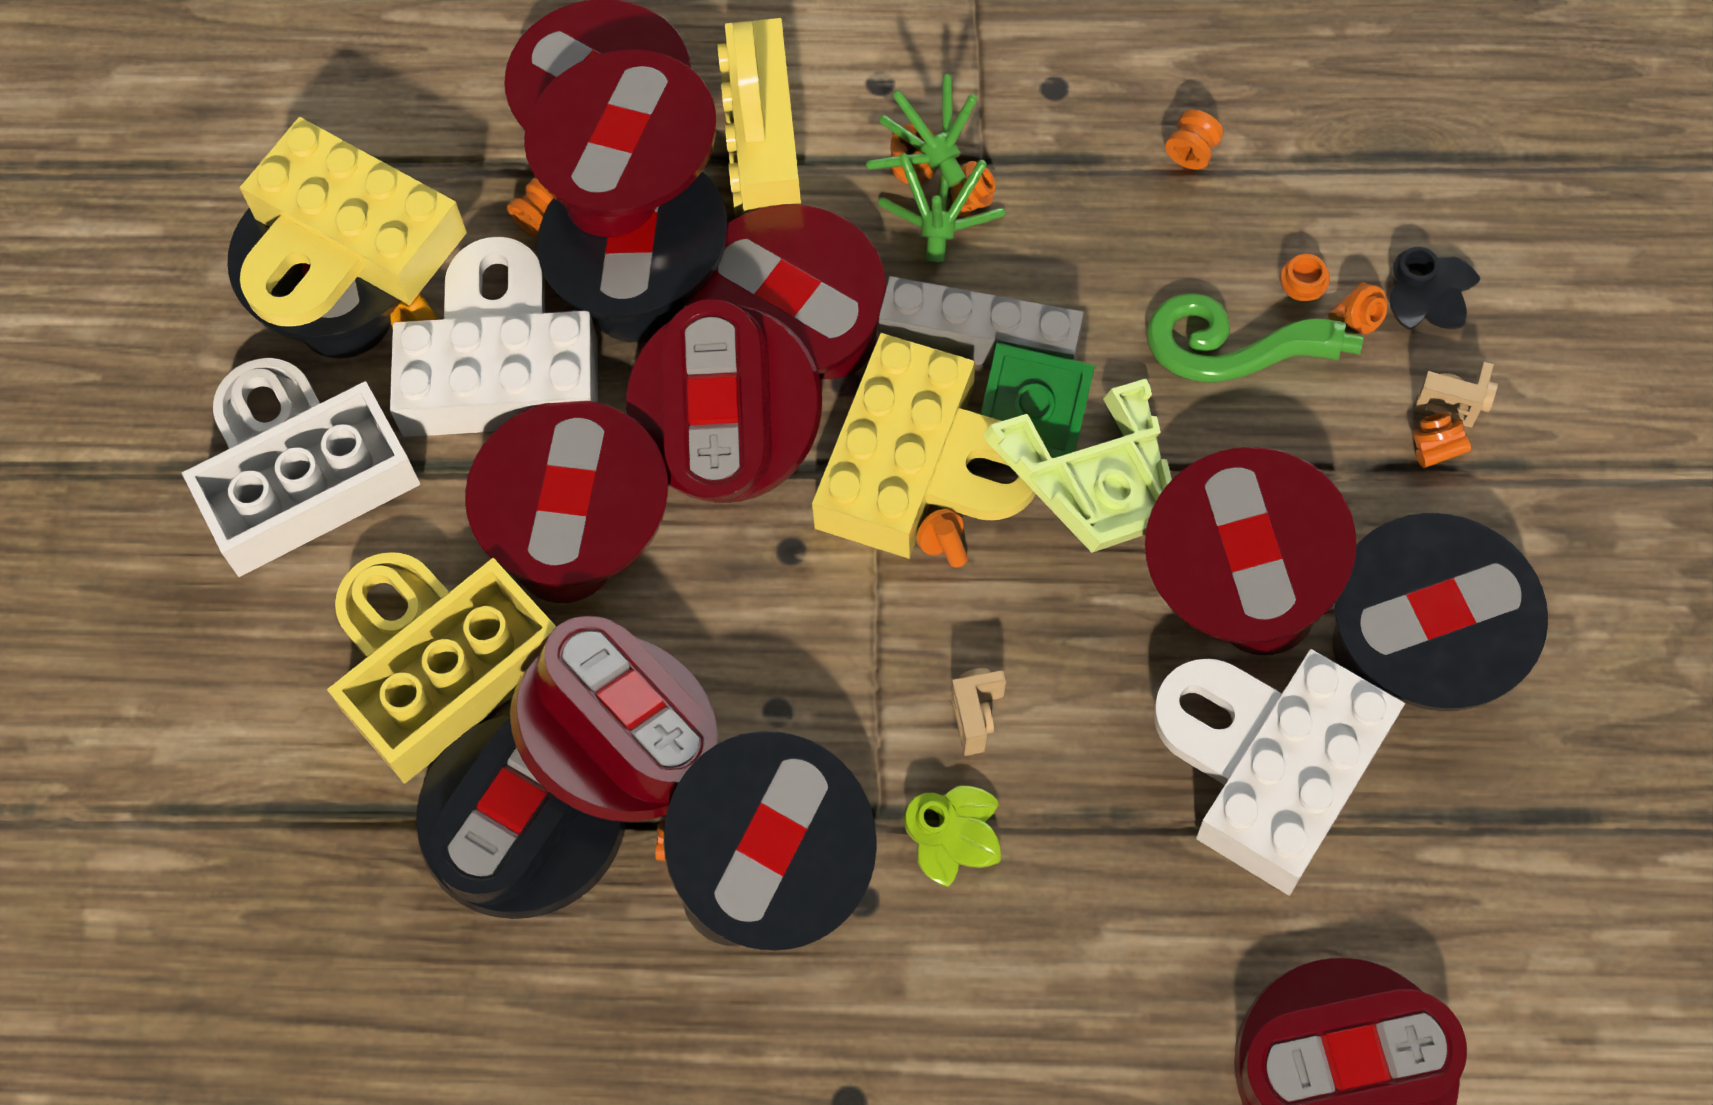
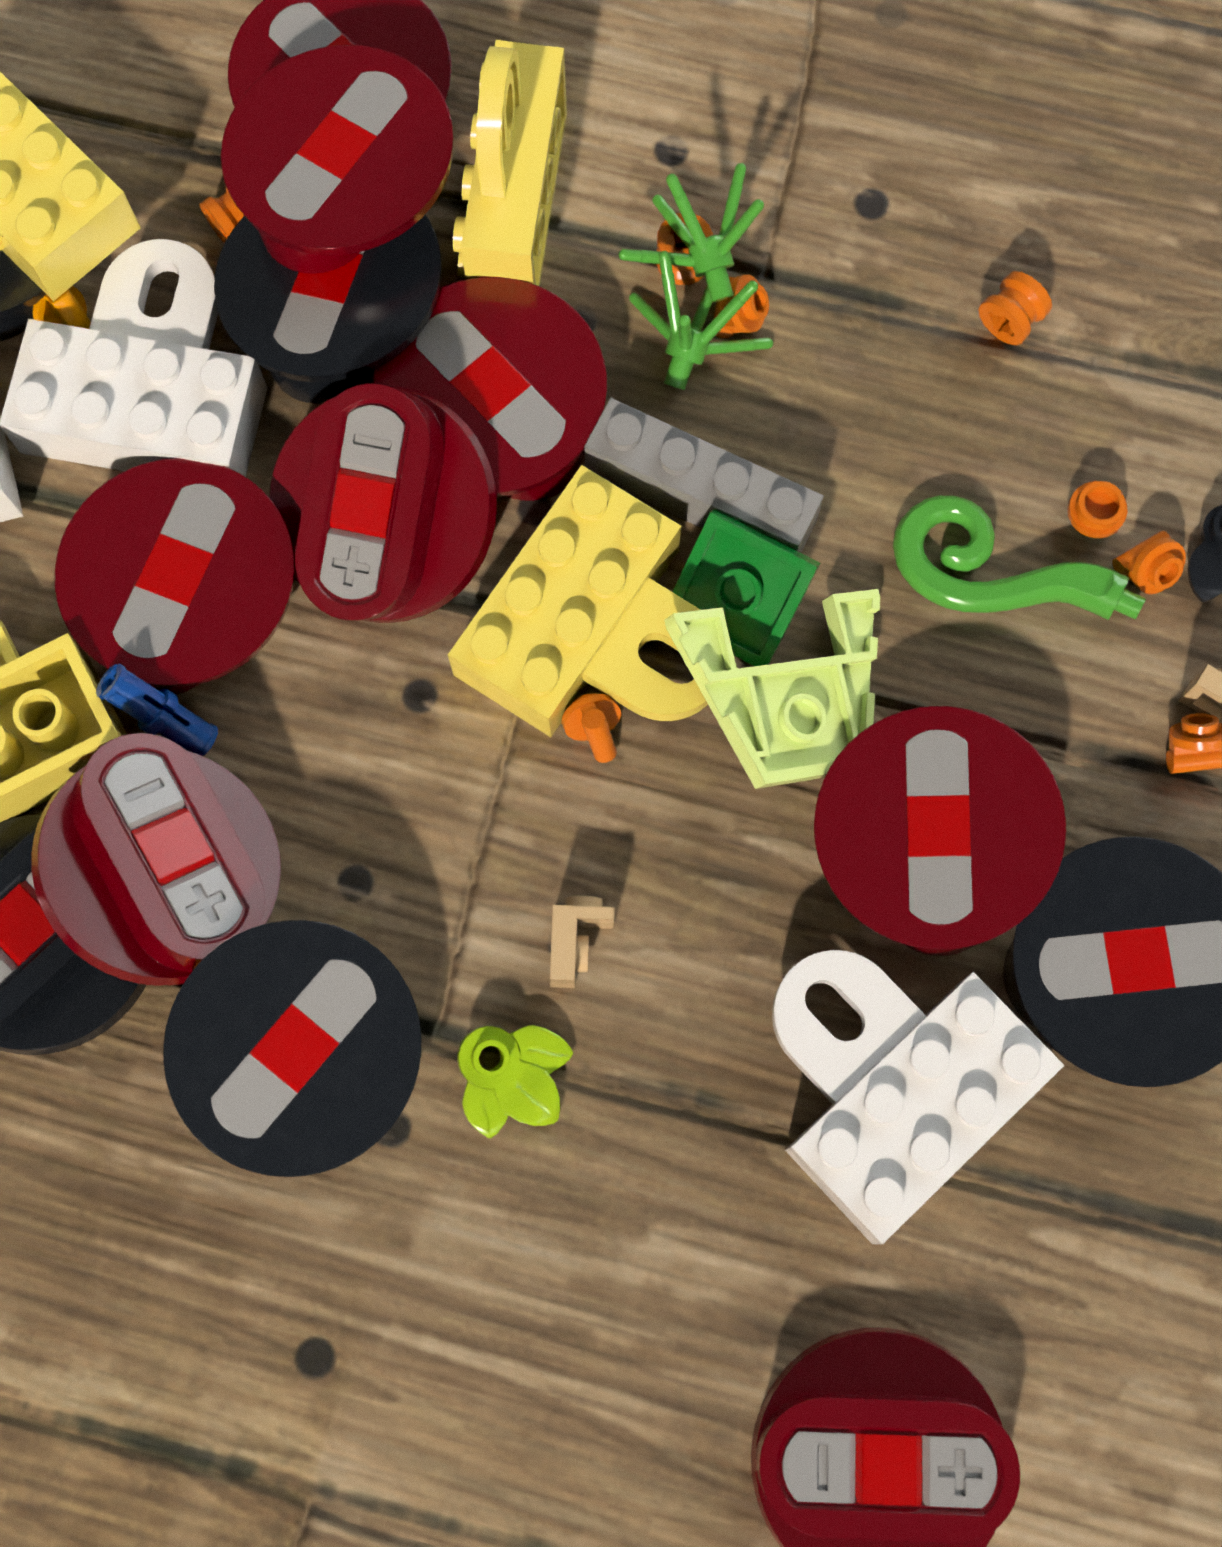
camera: 10 degrees right, 10 degrees up
none -> blue pin [96,664,218,756]

